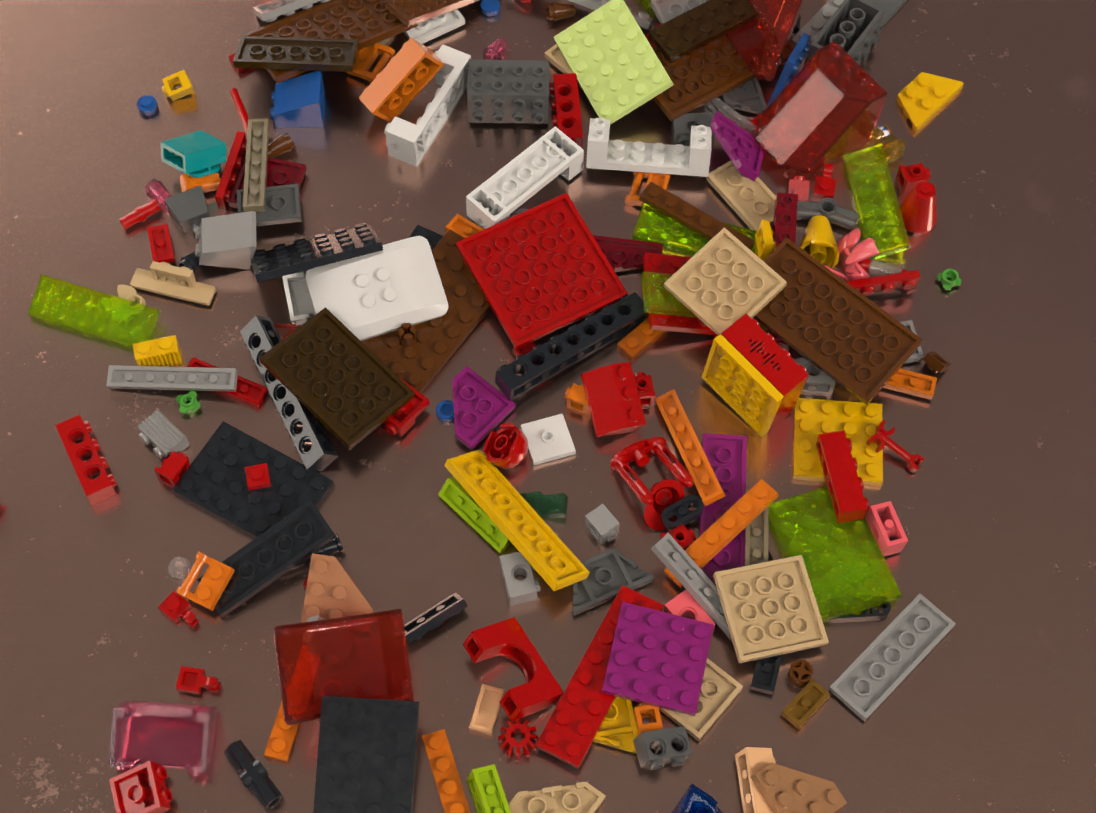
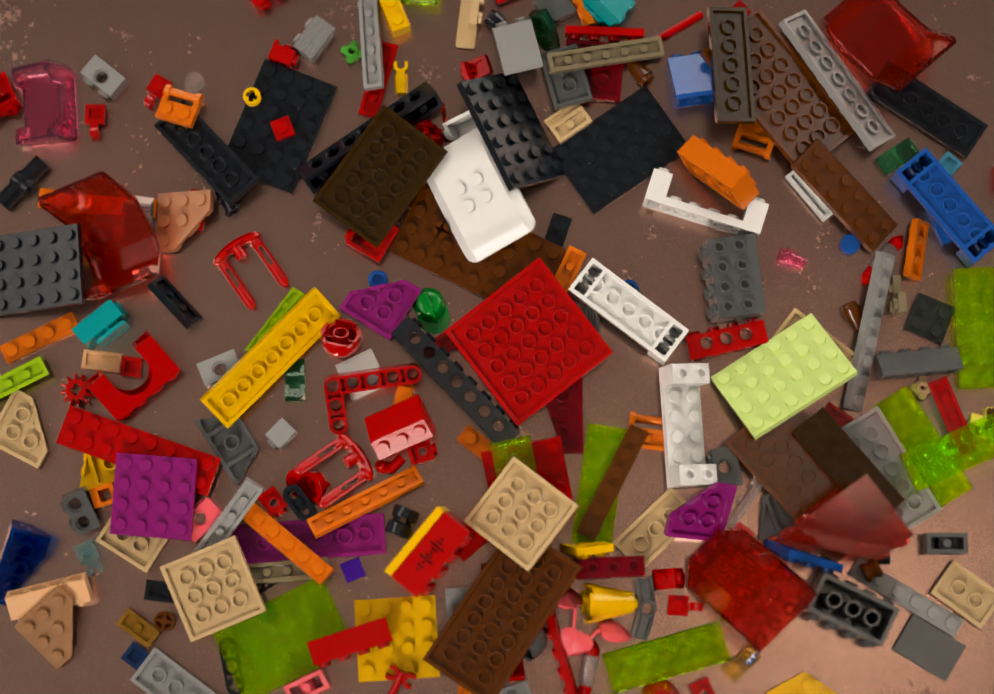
camera: 85 degrees right, 20 degrees up
none -> teal brick [72,299,131,350]
none -> clear light blue plate [73,538,103,577]
none -> light grey brick [80,54,128,101]
none -> red plate [120,356,144,379]
none -> dark blue plate [121,642,150,670]
none -> red piece [213,231,289,310]
none -> yellow bush [243,87,262,107]
none -> red beam [323,363,422,435]
none -> dark purple tile [340,557,366,583]
none -> red arm [375,454,405,474]
none -> black wheel [385,504,420,540]
none -> yellow bar [393,61,408,96]
none -> green piece [413,288,450,334]
none -> red bracket [460,54,494,80]
none -> clear green slope [528,9,561,50]
none -> tan plate [544,104,593,144]
none -> black plate [553,85,686,216]
none -> reddish brown wheel [859,558,883,583]

